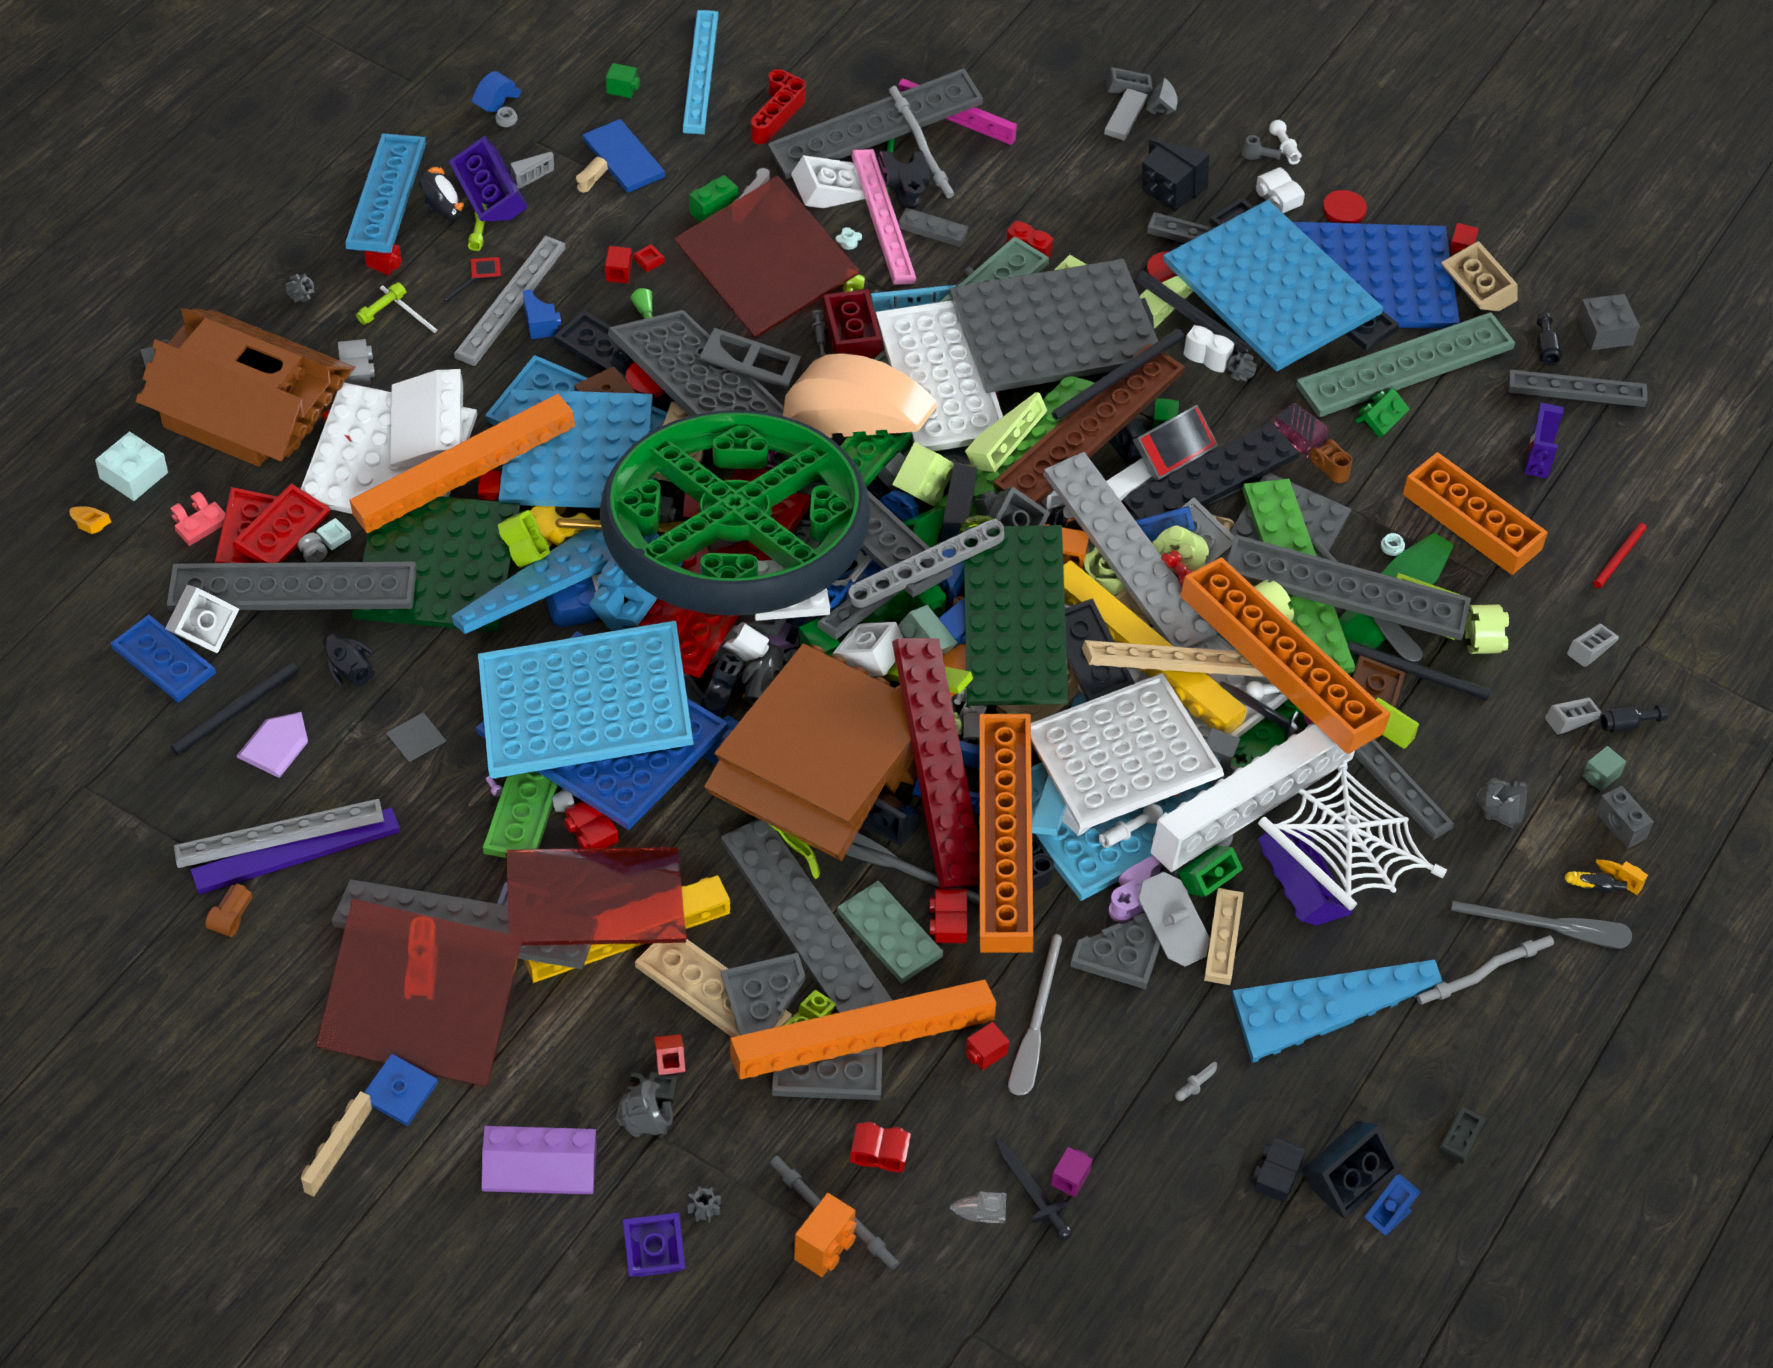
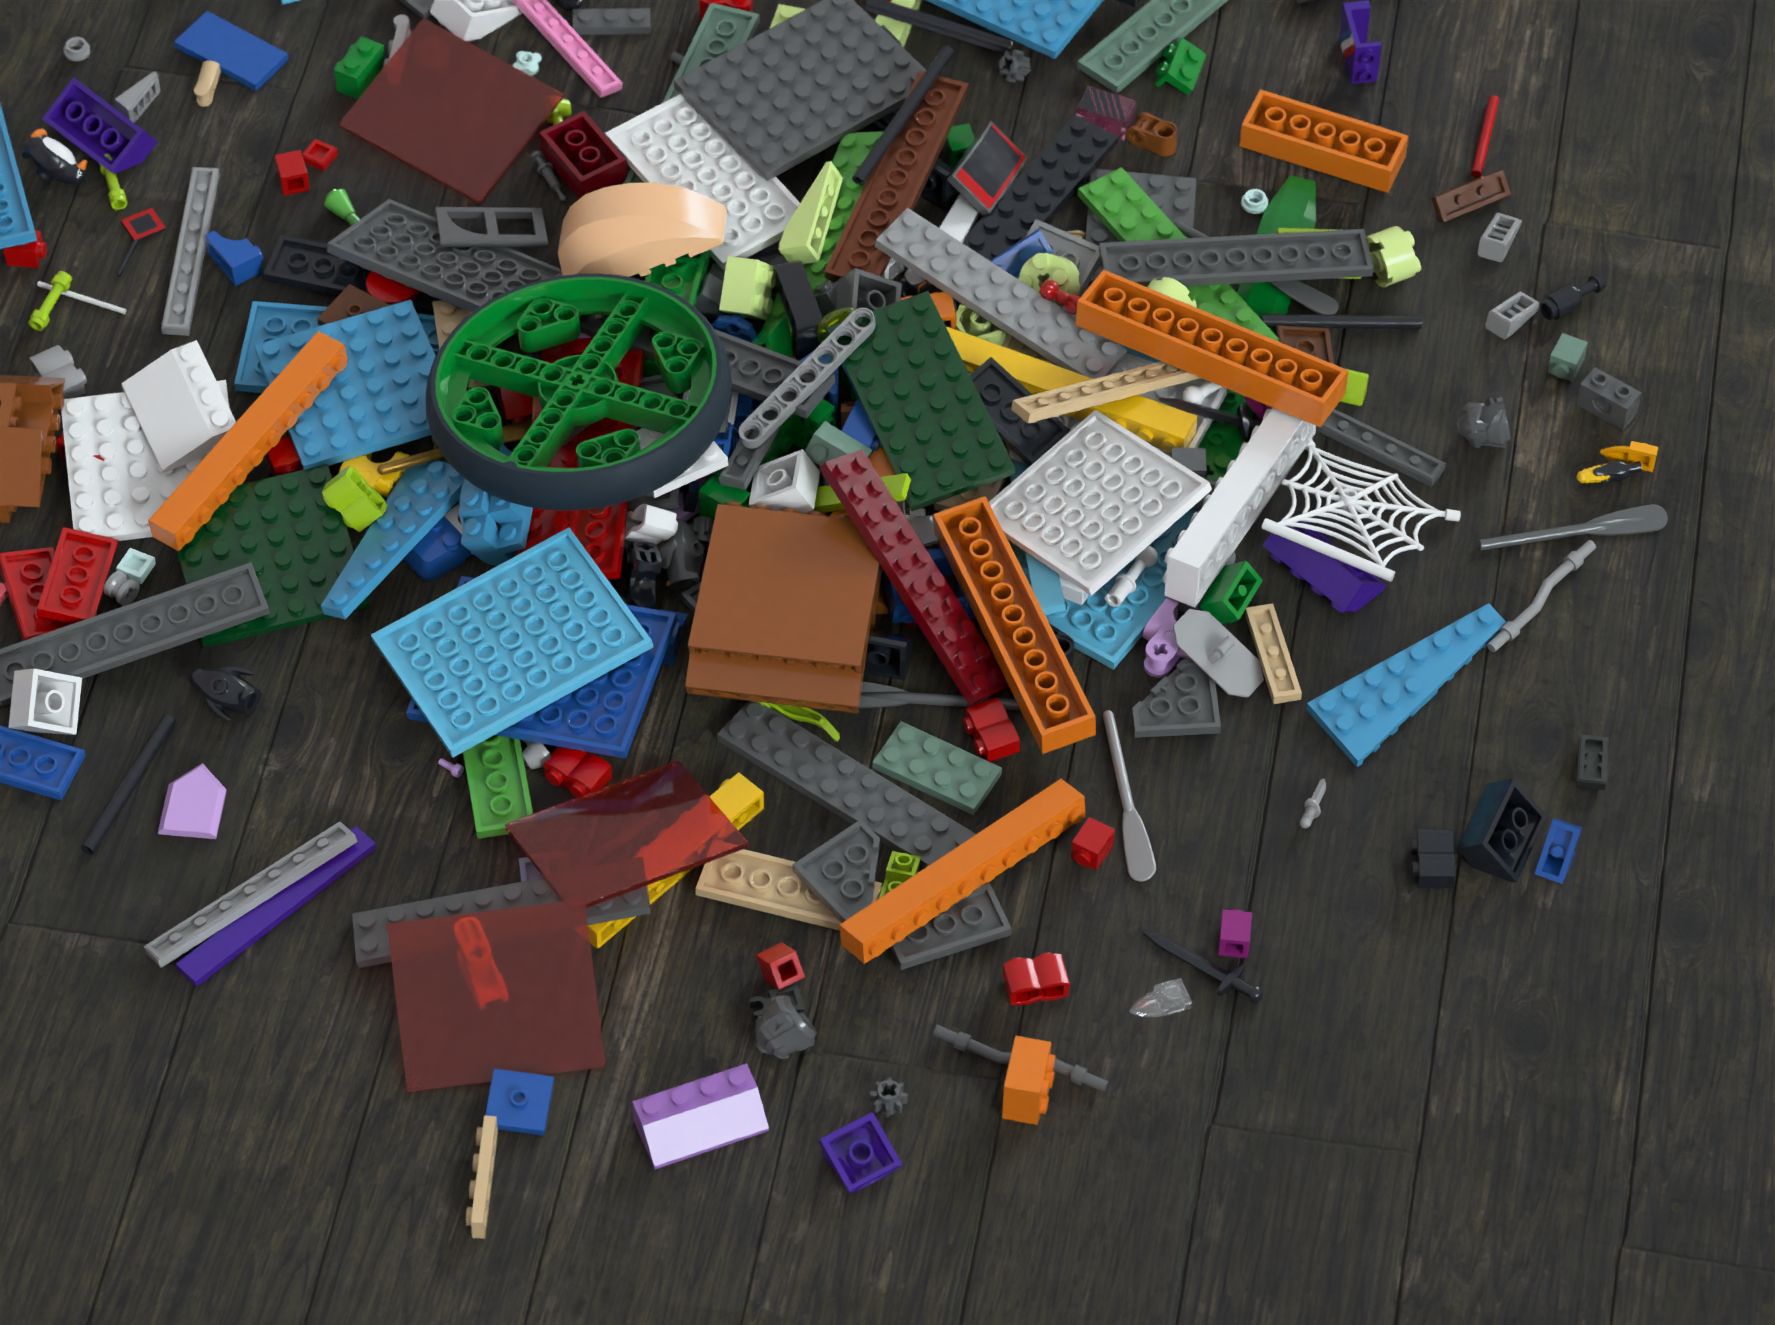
camera: 20 degrees left, 0 degrees up
dark orange piece [206,884,253,937] -> none
dark grey sticker [386,712,446,762] -> none
blue brick [471,71,522,112] -> none
medium azure piece [871,283,956,313] -> none
white brick [1183,325,1234,372] -> none
none -> reddish brown plate [1431,170,1511,222]

